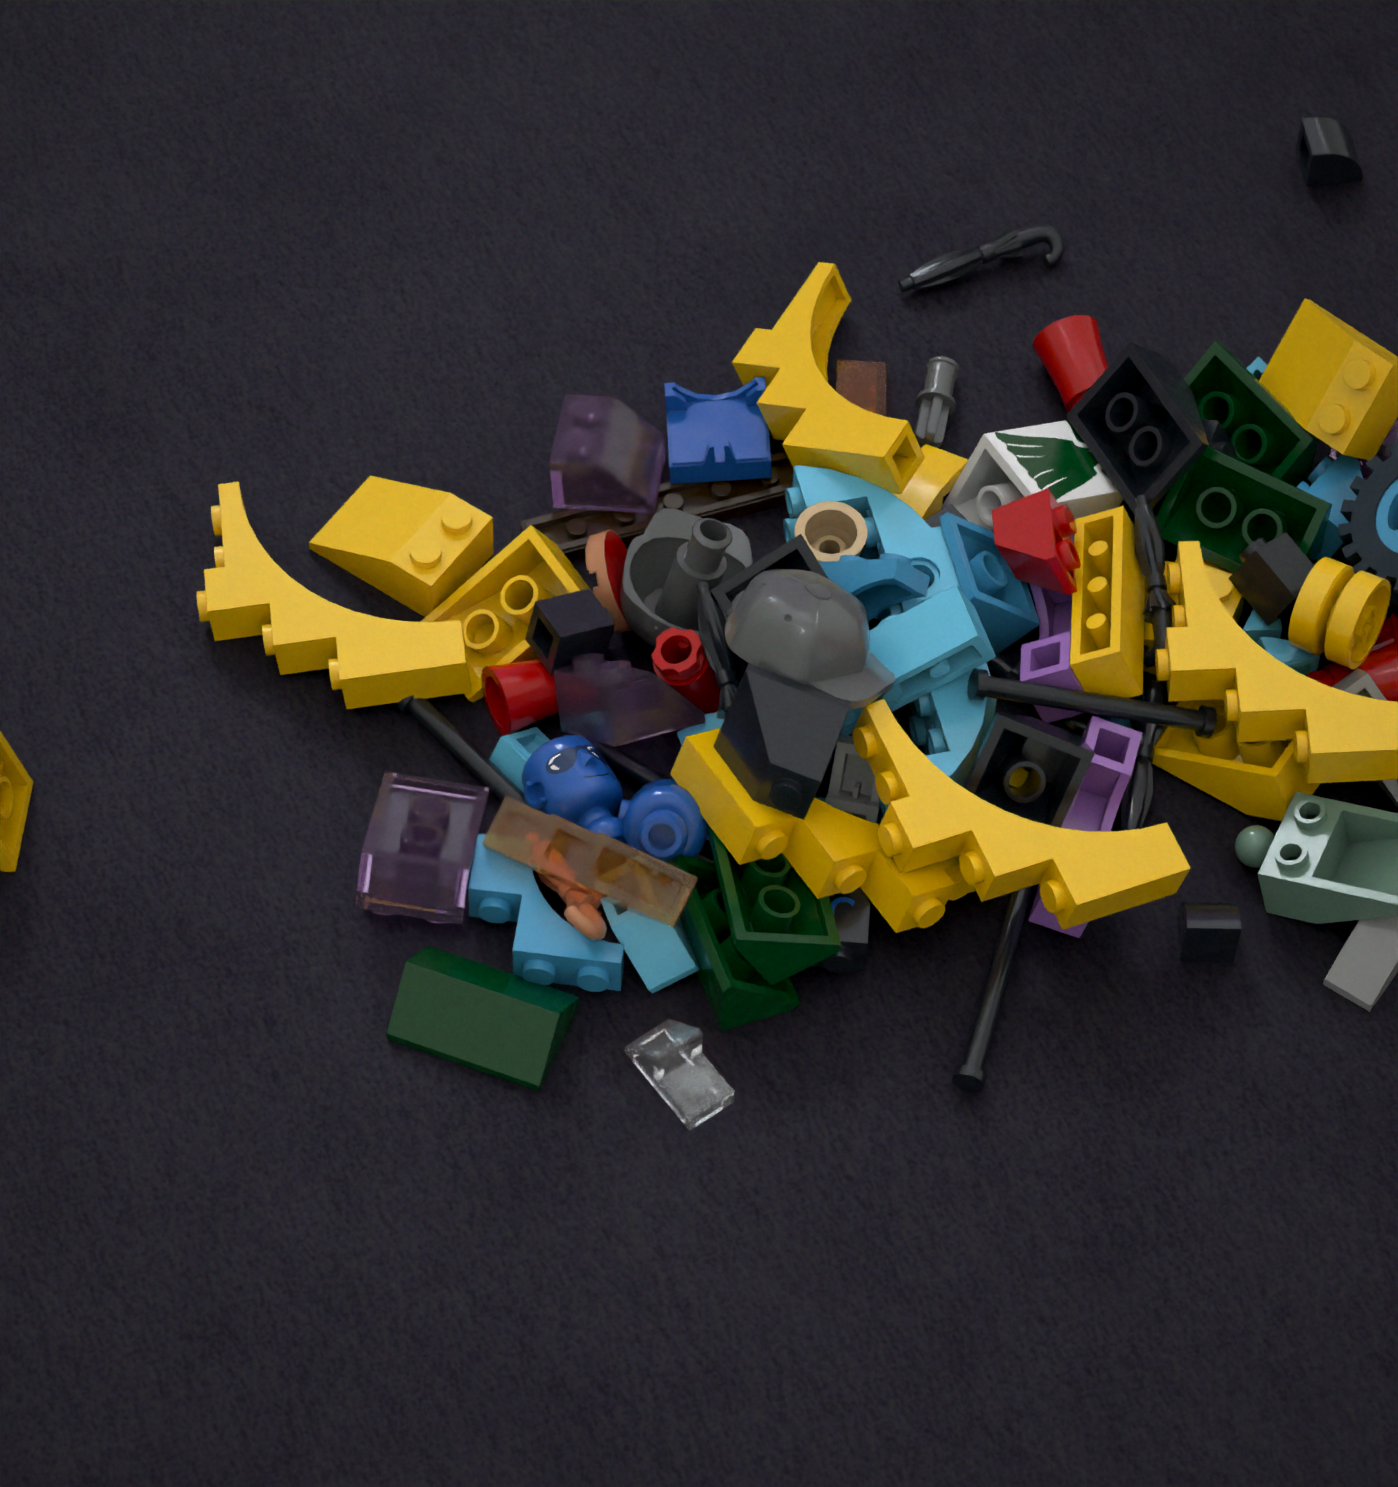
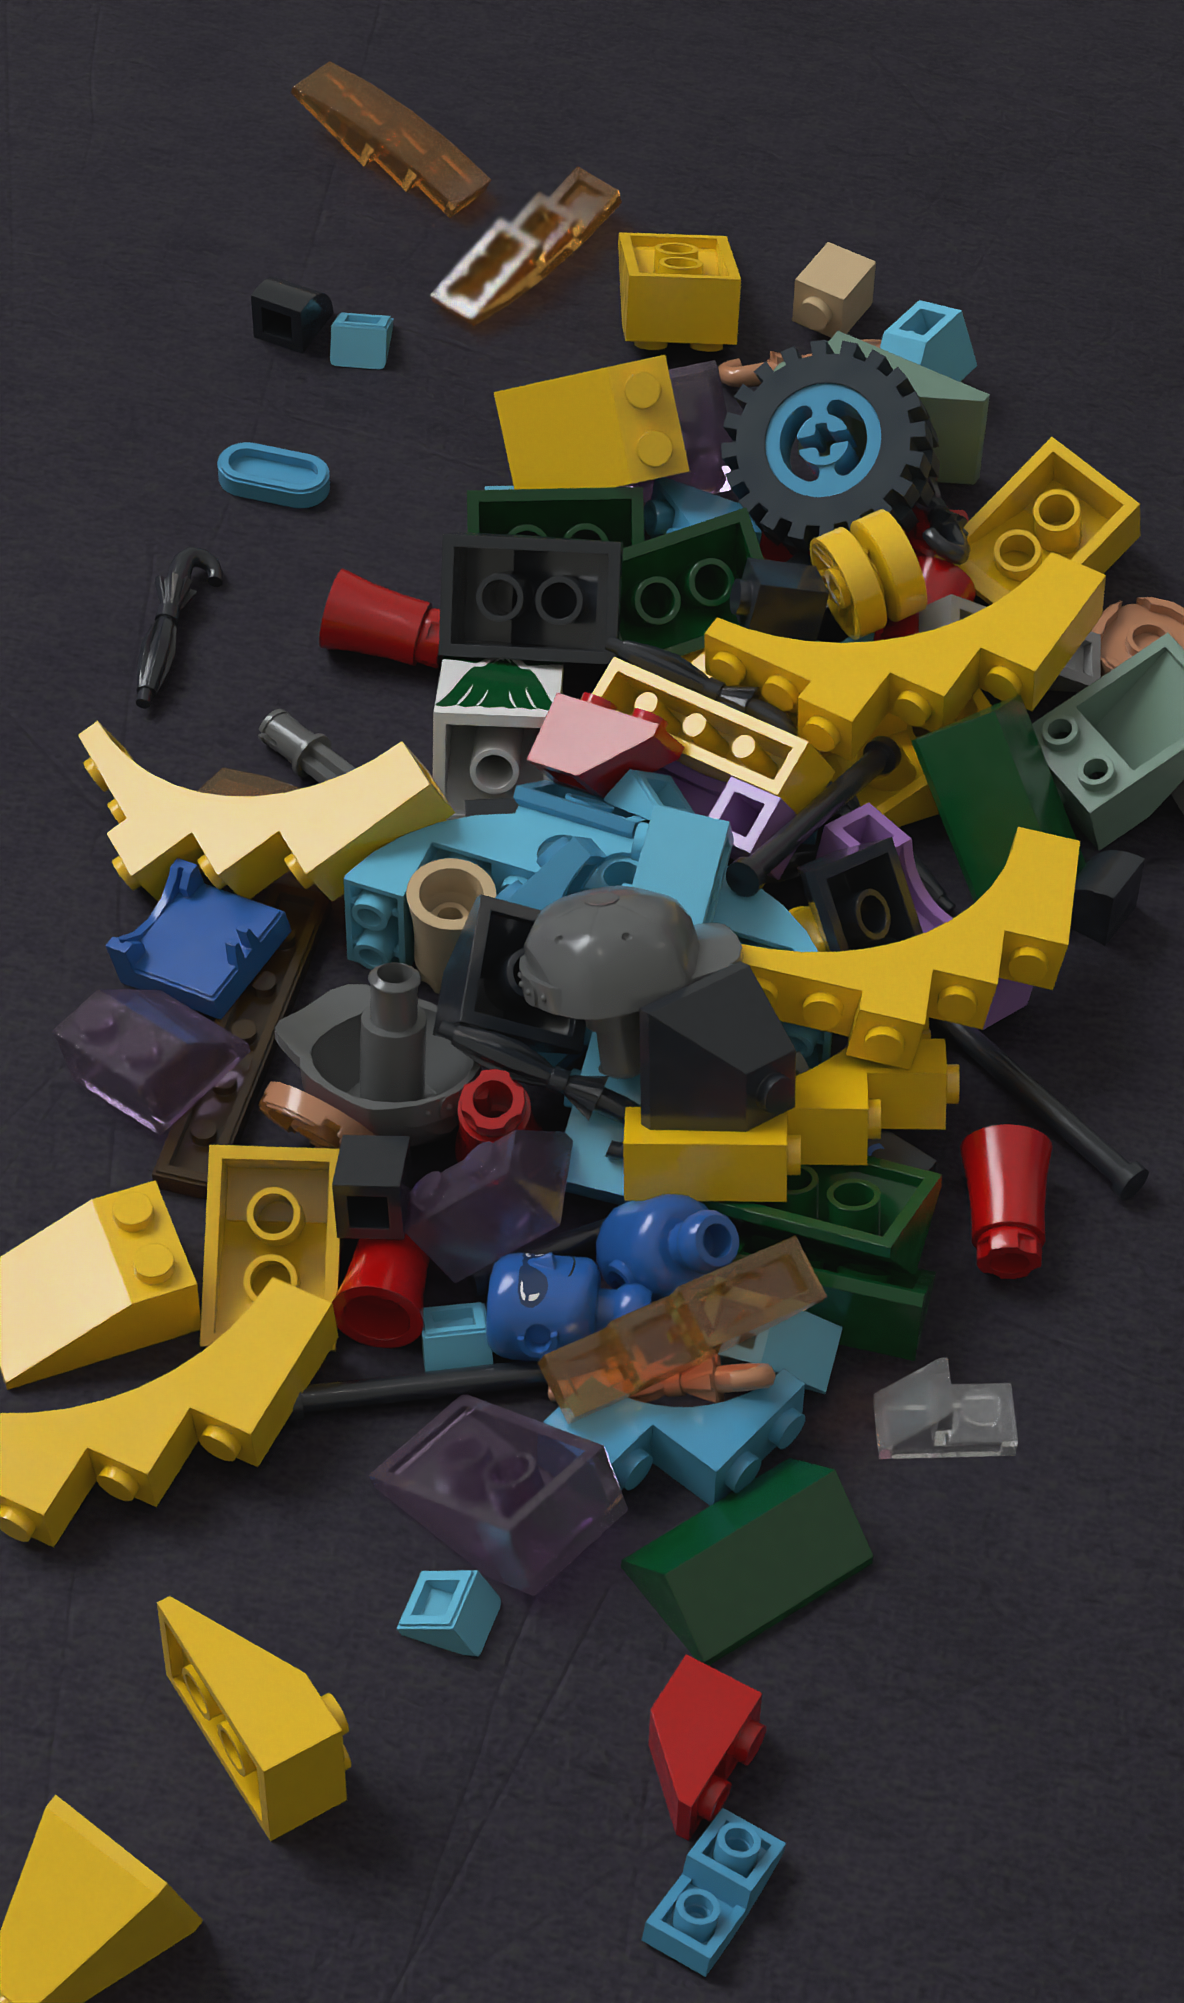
camera: 55 degrees left, 5 degrees down
none -> yellow slope [157,1596,351,1841]
none -> dark azure tile [217,442,330,508]
none -> medium azure slope [330,312,393,369]
none -> medium azure slope [397,1570,501,1656]
none -> medium azure slope [604,769,695,820]
none -> dark azure slope [641,1808,786,1977]
none -> red slope [648,1654,766,1841]
none -> dark green slope [911,695,1086,903]
none -> red plant [960,1124,1052,1279]

